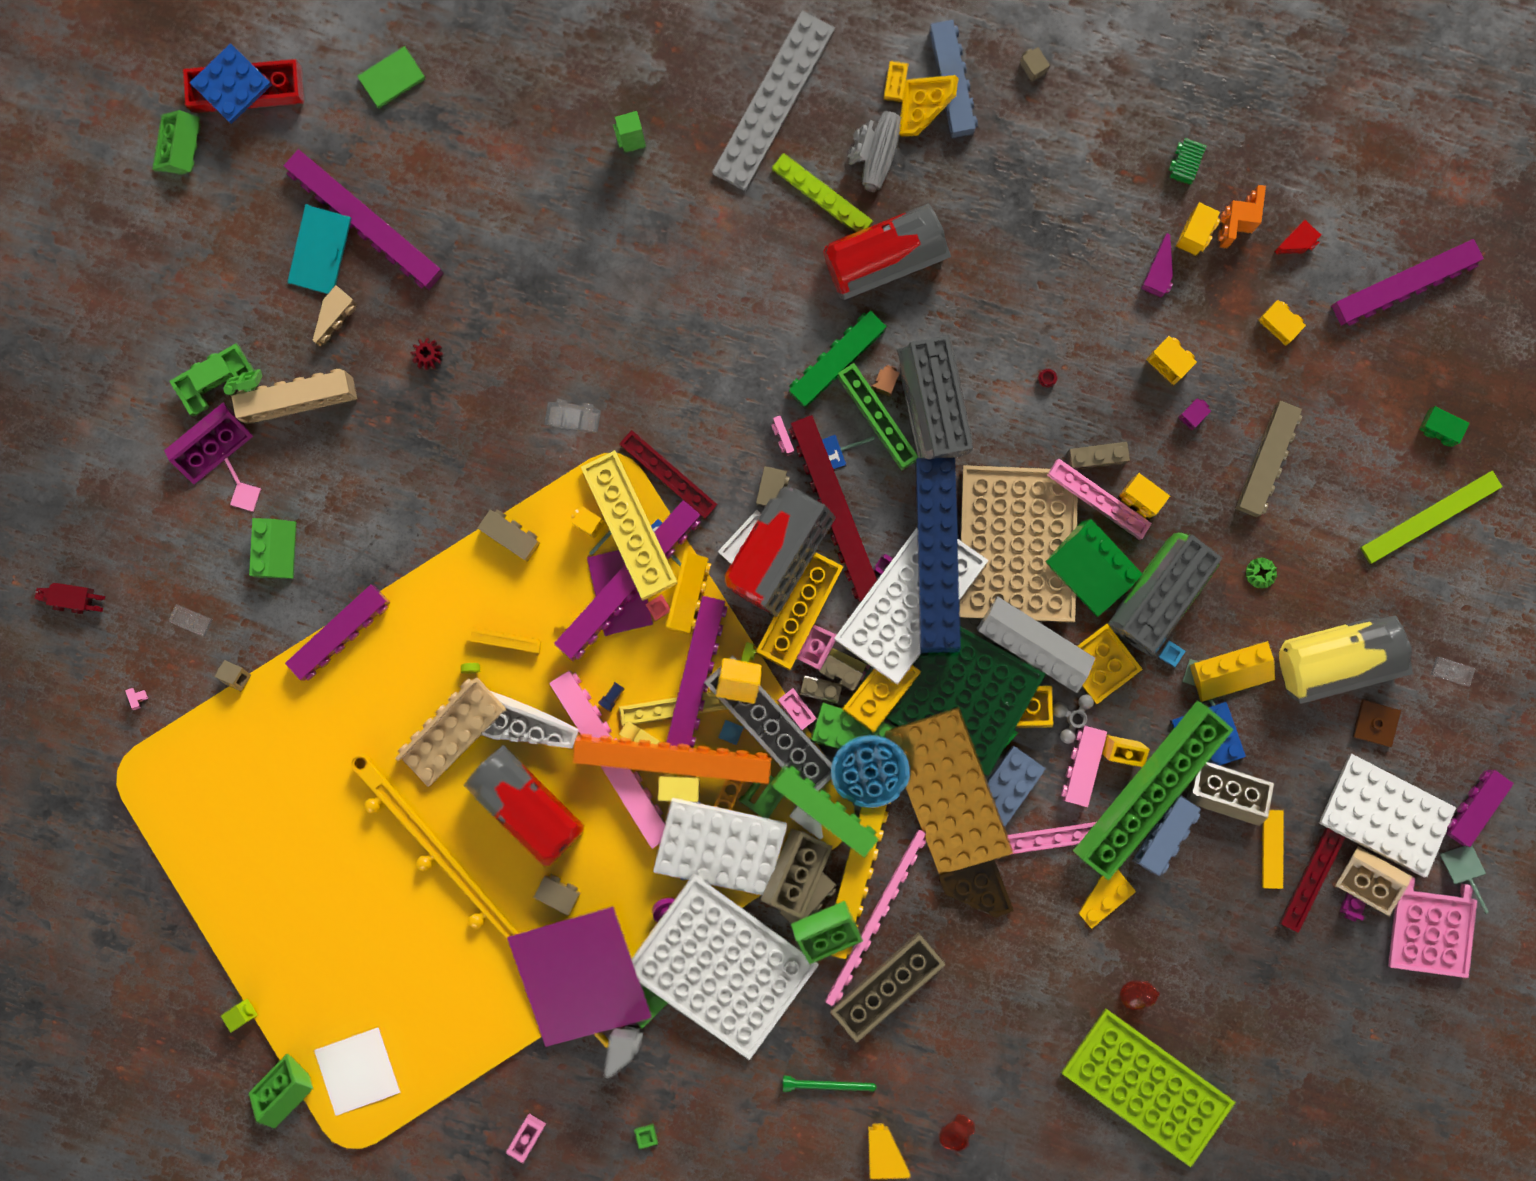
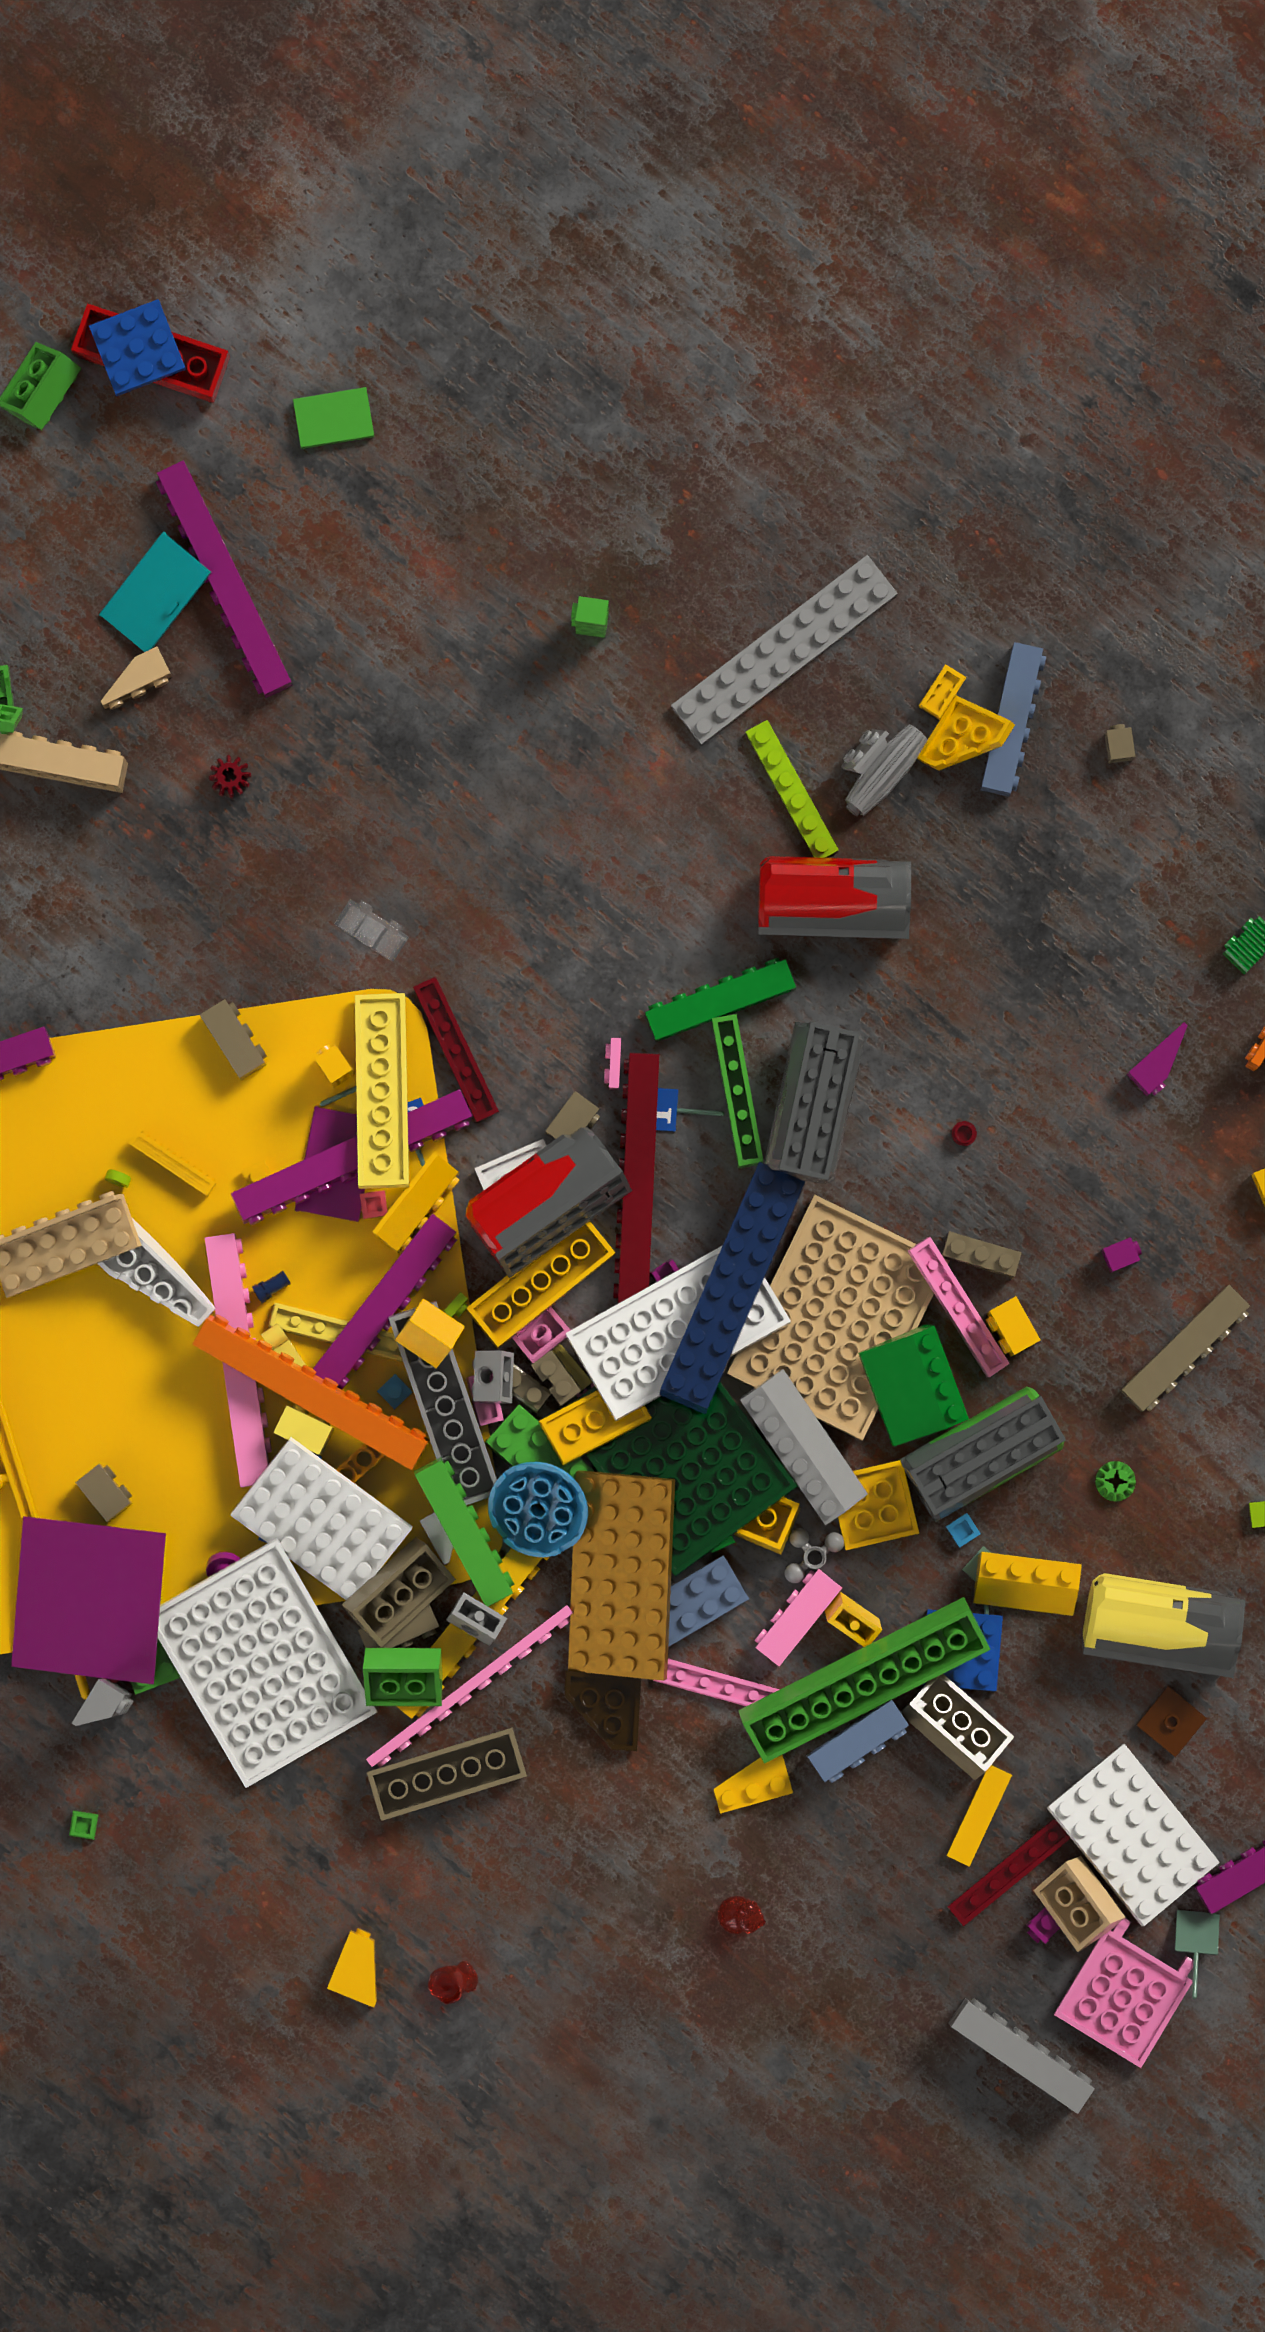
camera: 15 degrees right, 0 degrees up
red piece [463,745,584,866] -> none
bright green plate [739,775,784,819] -> none
green piece [783,1076,877,1092] -> none
nougat window [871,365,900,397] -> none
lime plate [1061,1008,1236,1167] -> none
yellow brick [1146,336,1197,386] -> none
yellow brick [1176,202,1220,255] -> none
none -> light grey brick [446,1593,507,1646]
none -> light grey brick [472,1351,514,1404]
none -> light grey brick [948,1998,1095,2114]

